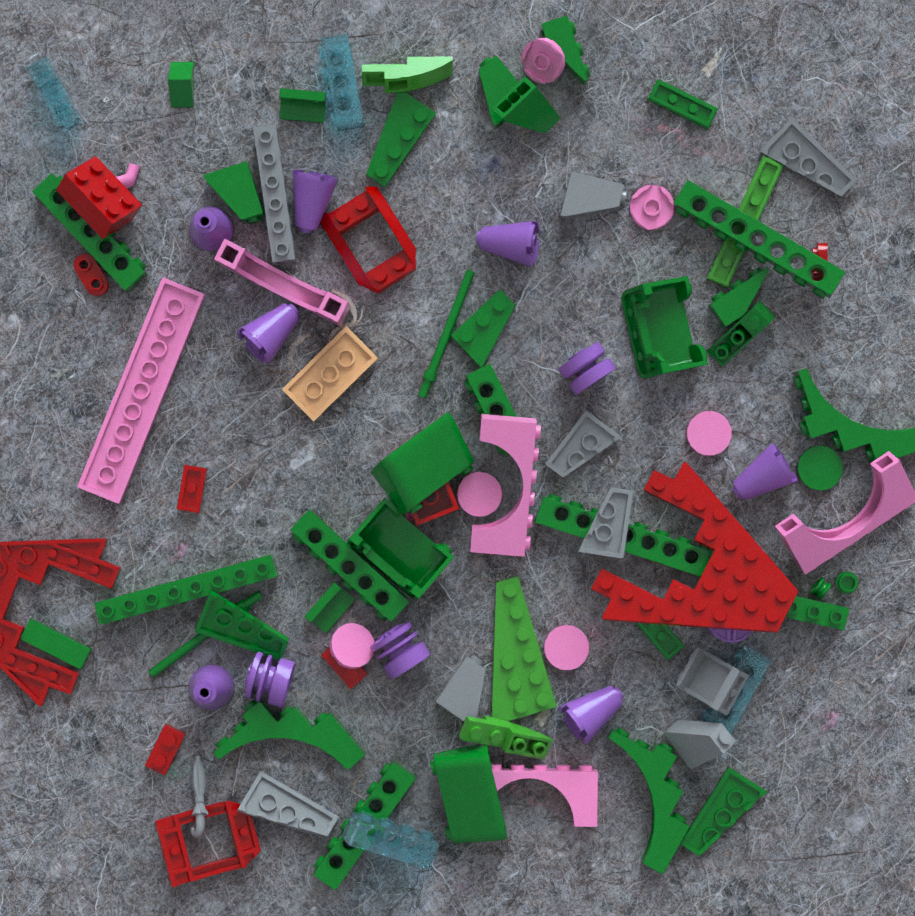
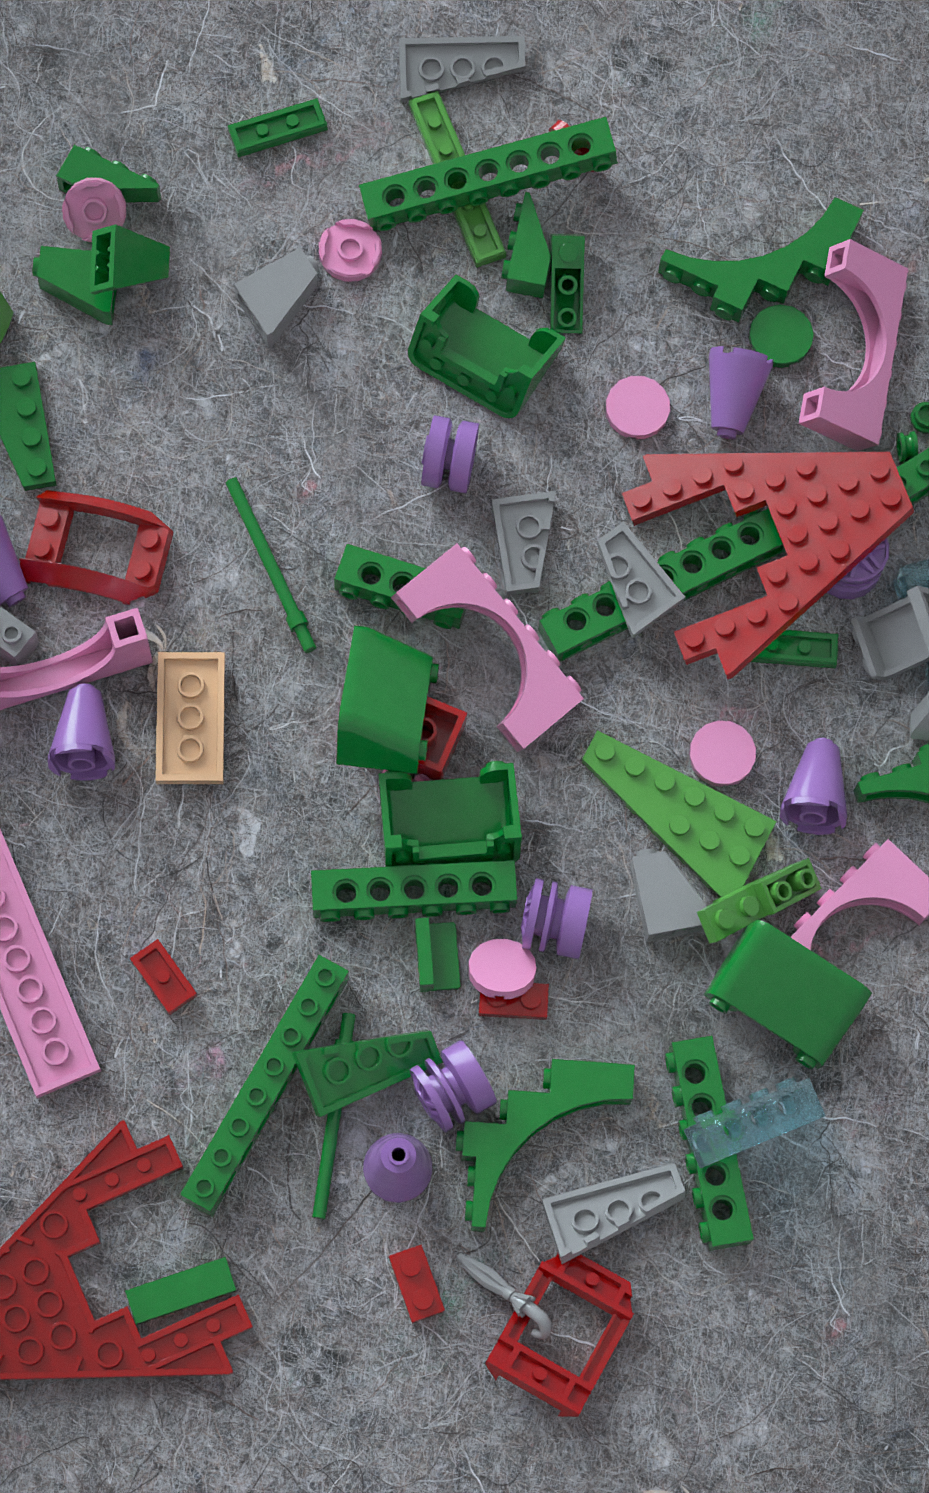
camera: 50 degrees left, 15 degrees down
green wing [451,290,516,368] -> none
bright pink tile [457,472,502,517] -> none
medium lavender cone [476,221,540,267] -> none

